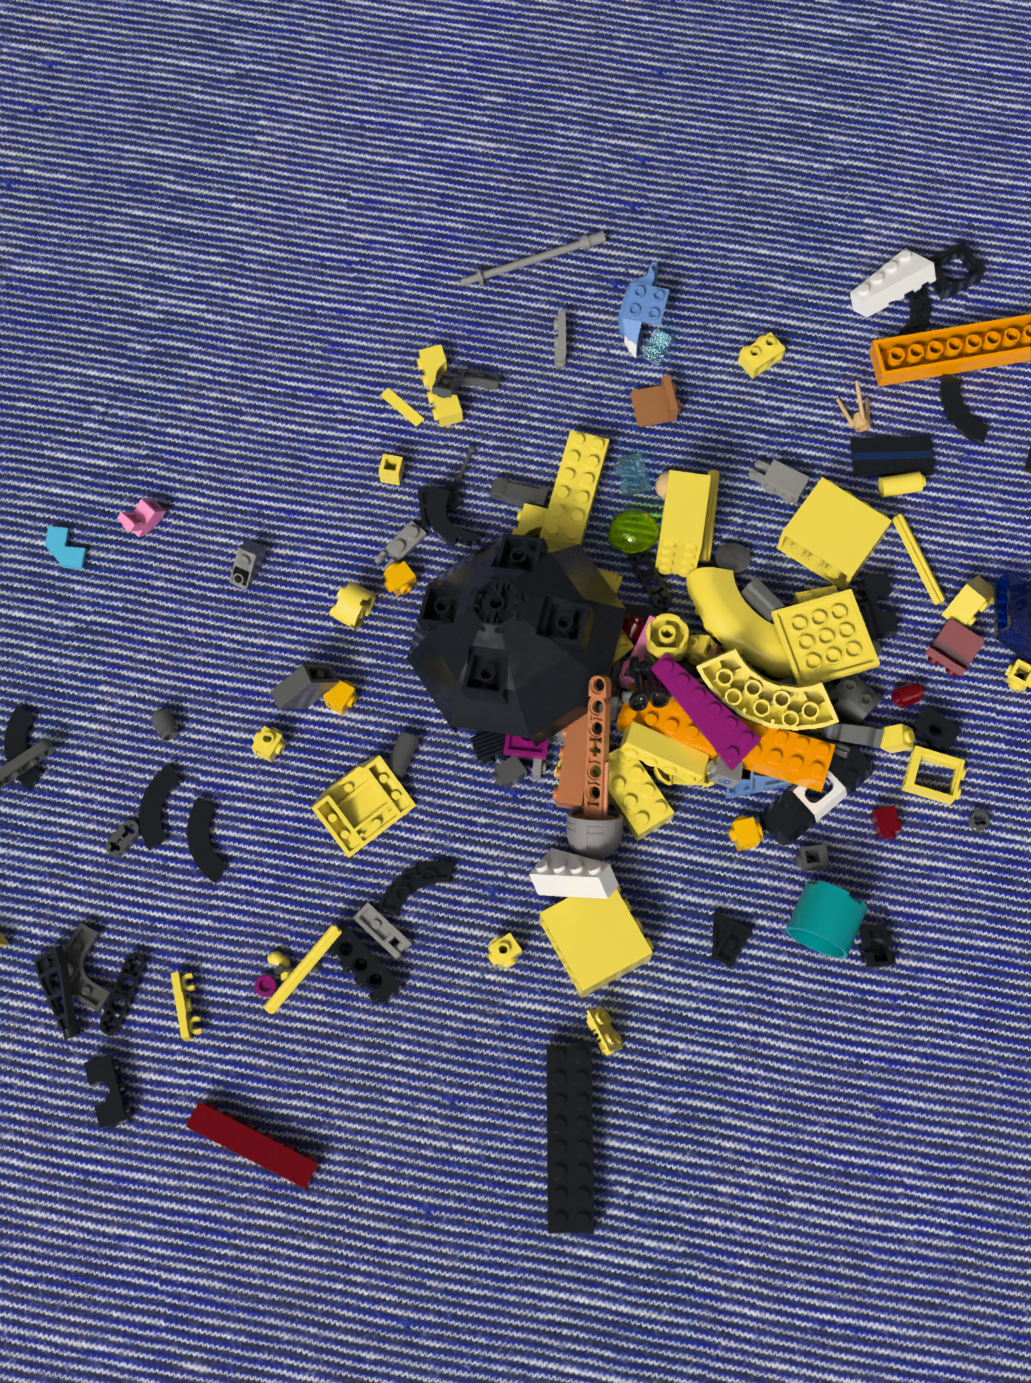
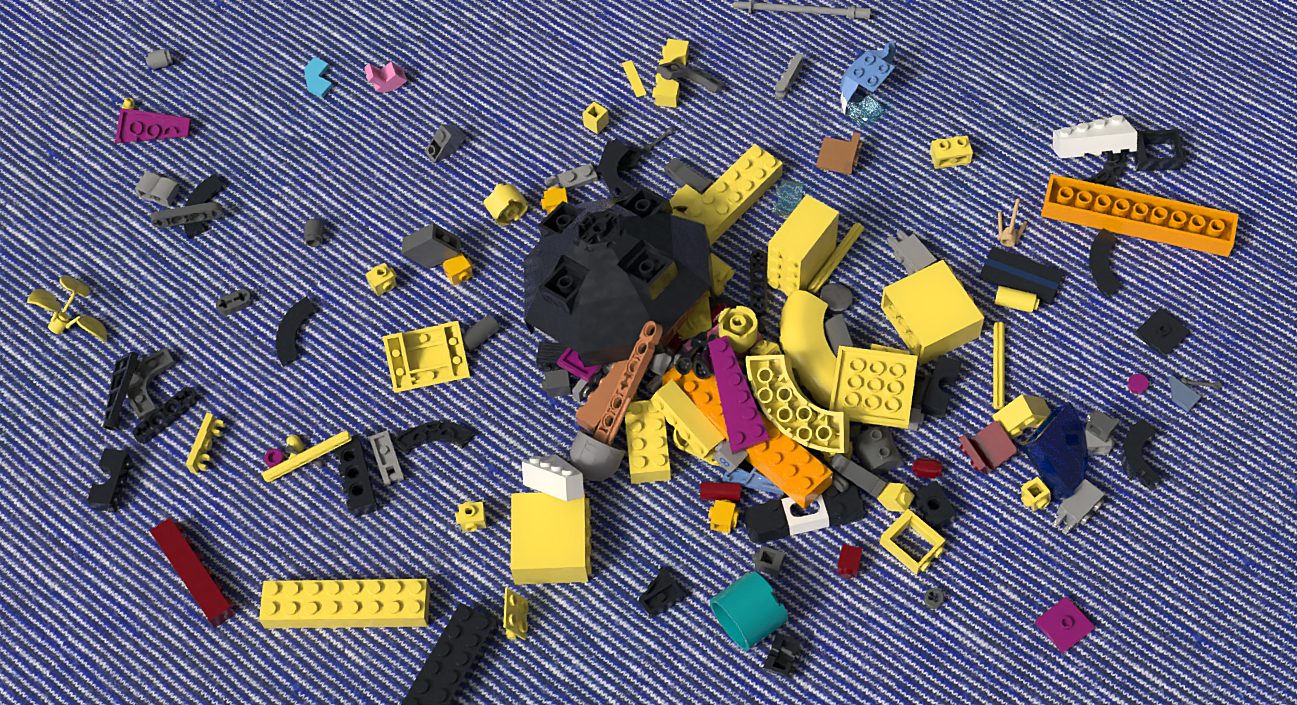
camera: 30 degrees right, 10 degrees down
black tile [139,764,182,851] -> none
clear neon green cylinder [607,508,660,554] -> none
none -> light yellow brick [259,579,430,628]
none -> dark red brick [700,482,741,502]

